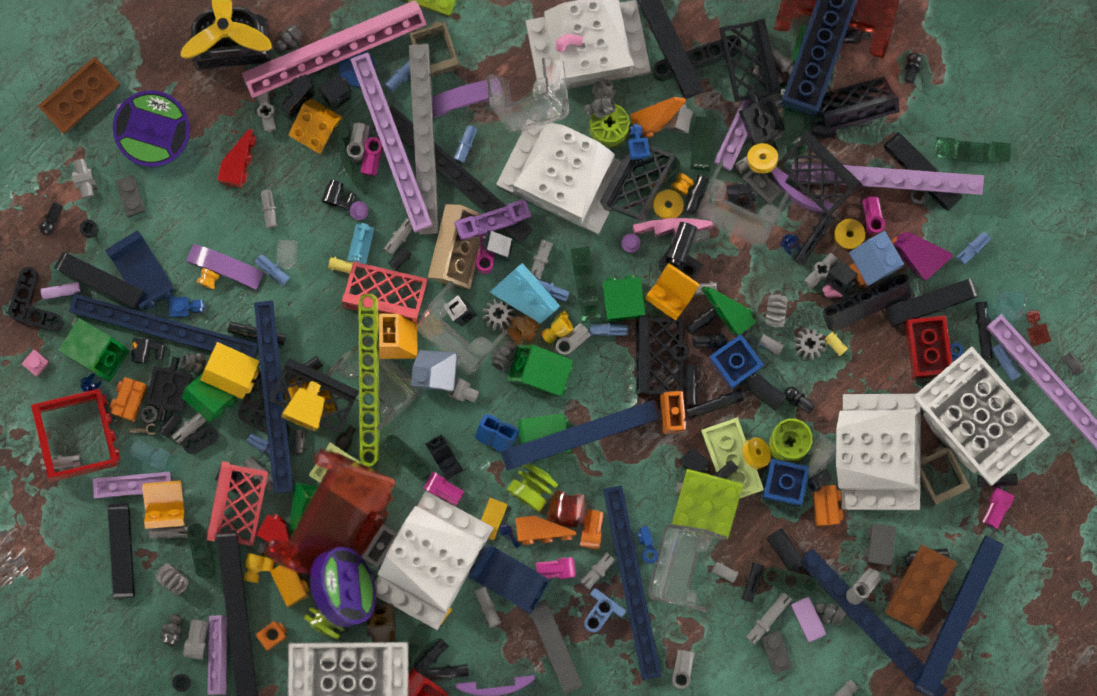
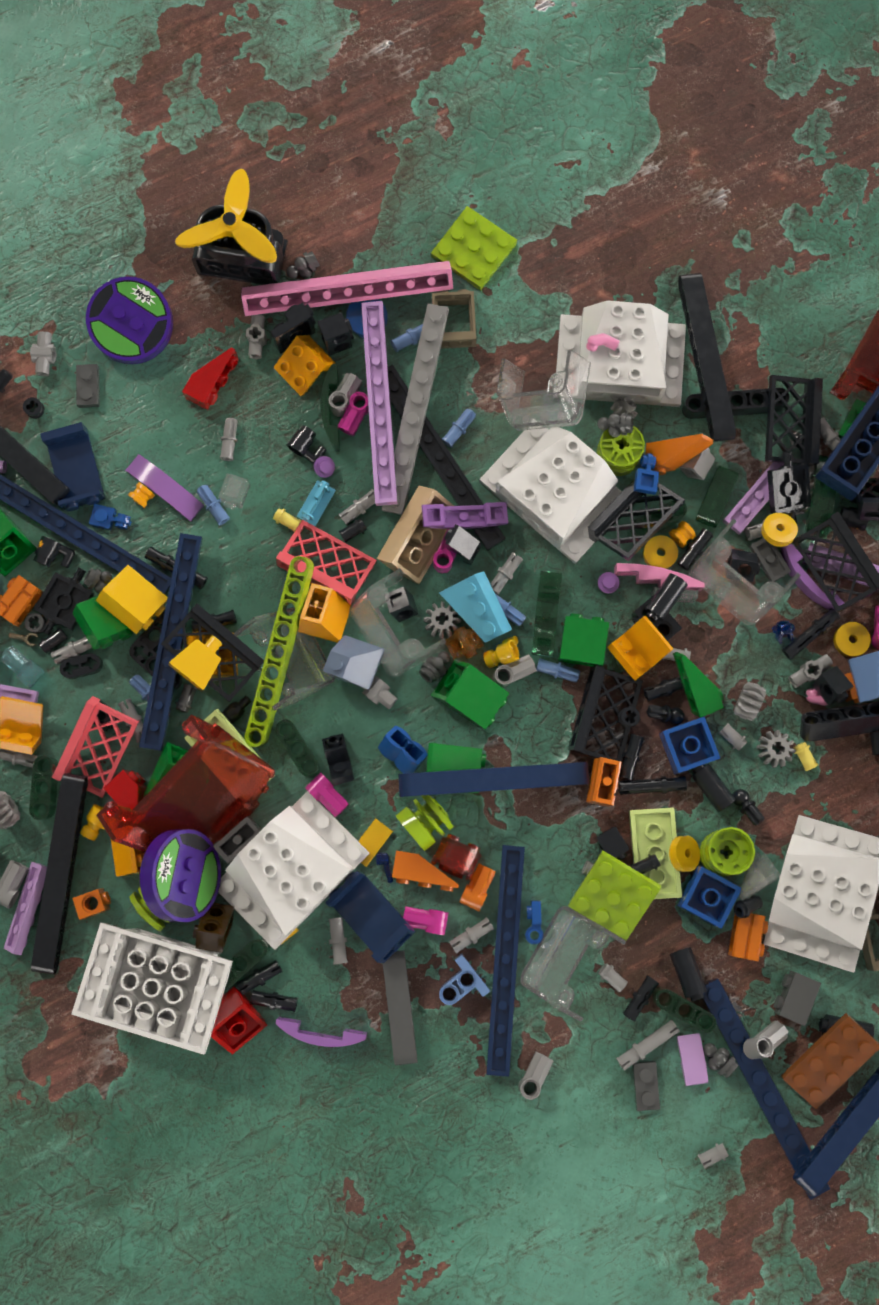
camera: 20 degrees right, 0 degrees up
dark orange plate [38,57,121,135] -> none
medium lavender slope [432,78,503,118] -> none

